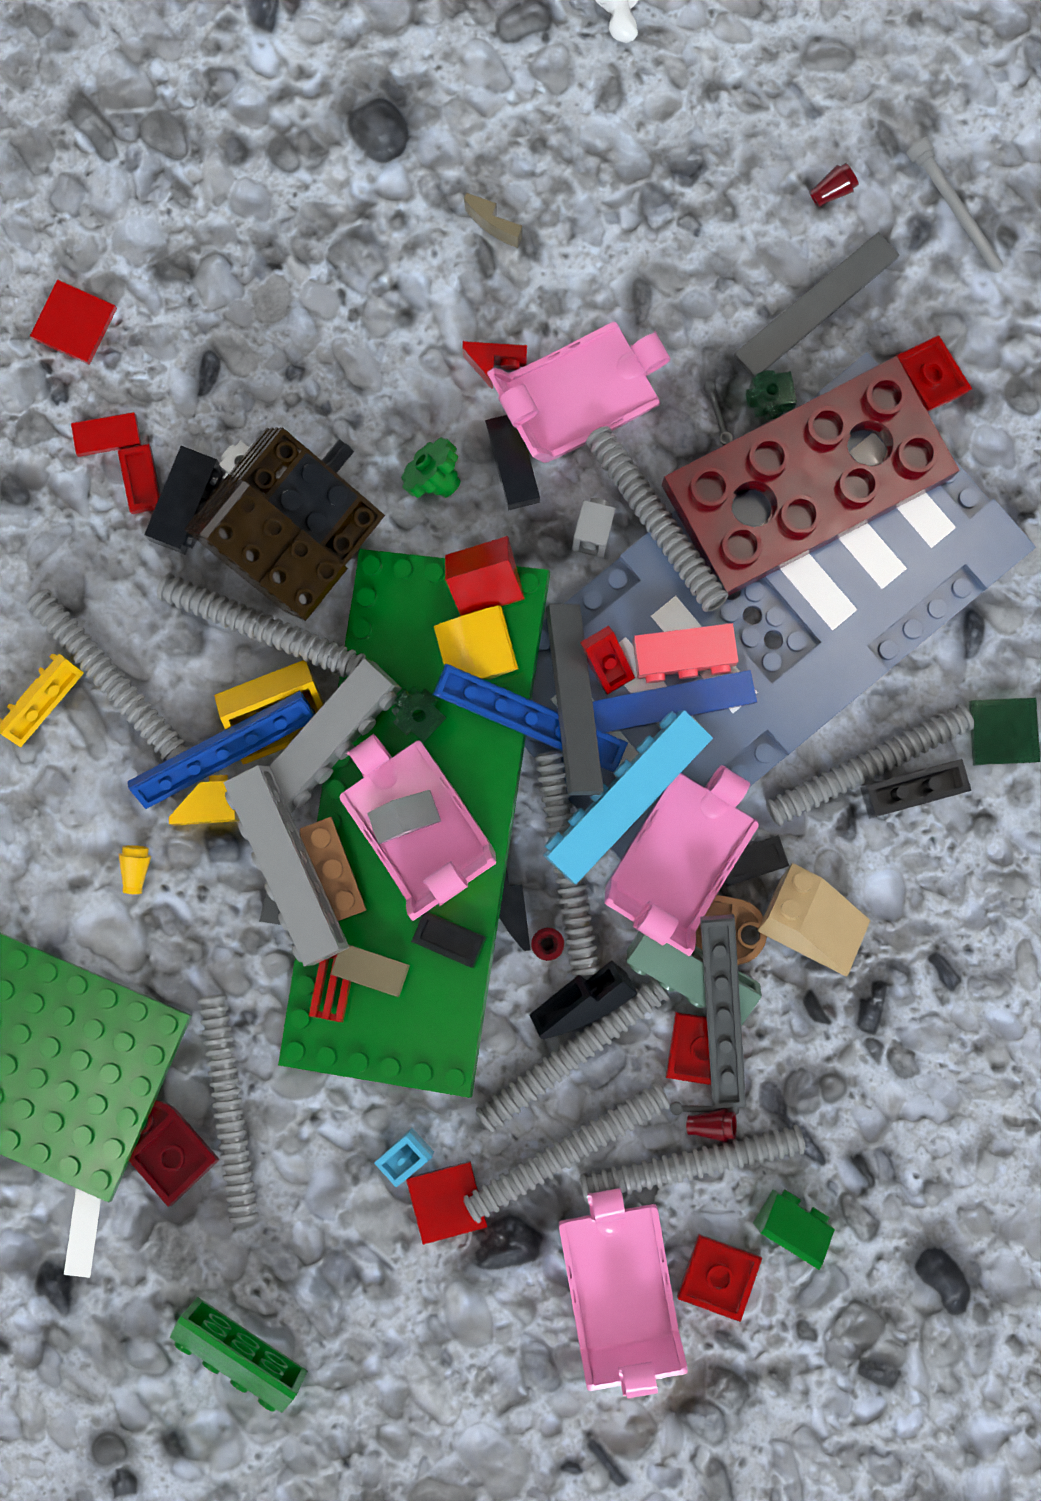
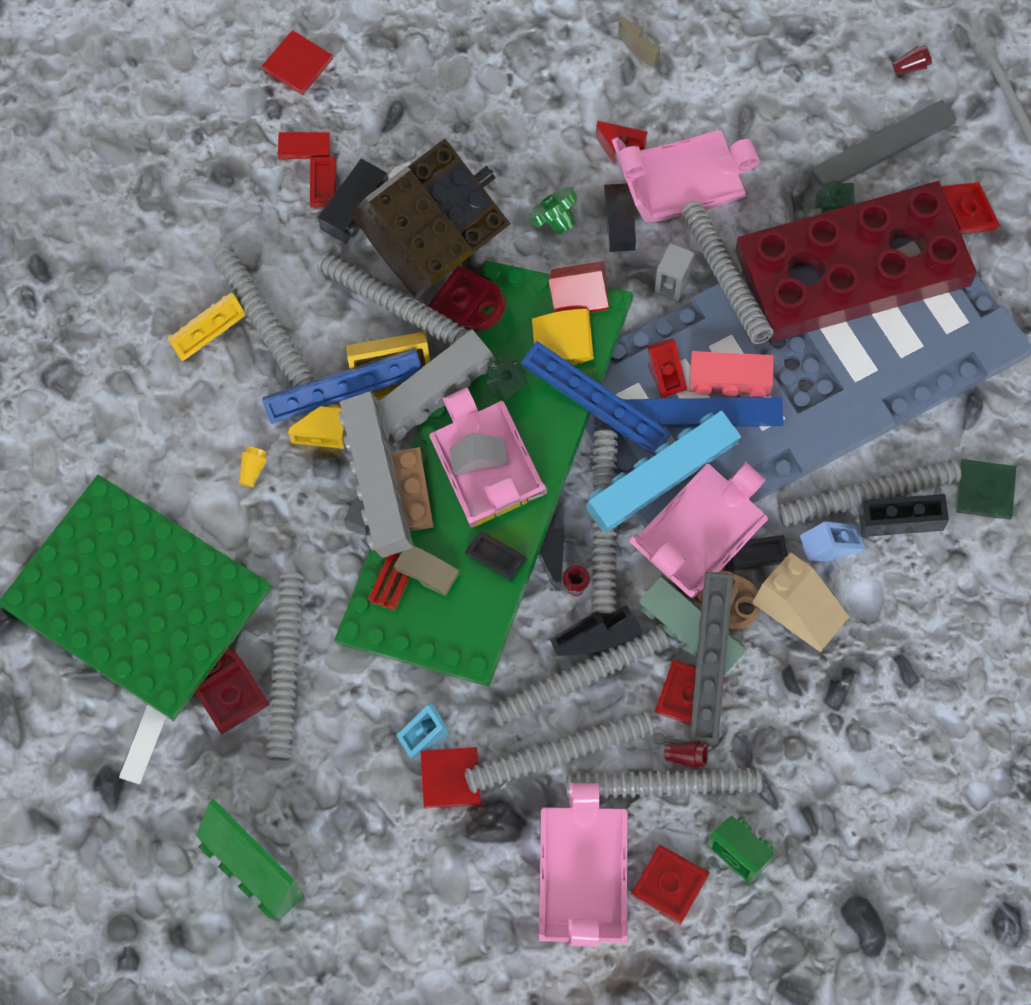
camera: 15 degrees right, 15 degrees down
dark grey tile [546,604,604,795] -> none
none -> dark red plate [427,265,506,332]
none -> light blue slope [800,522,866,562]

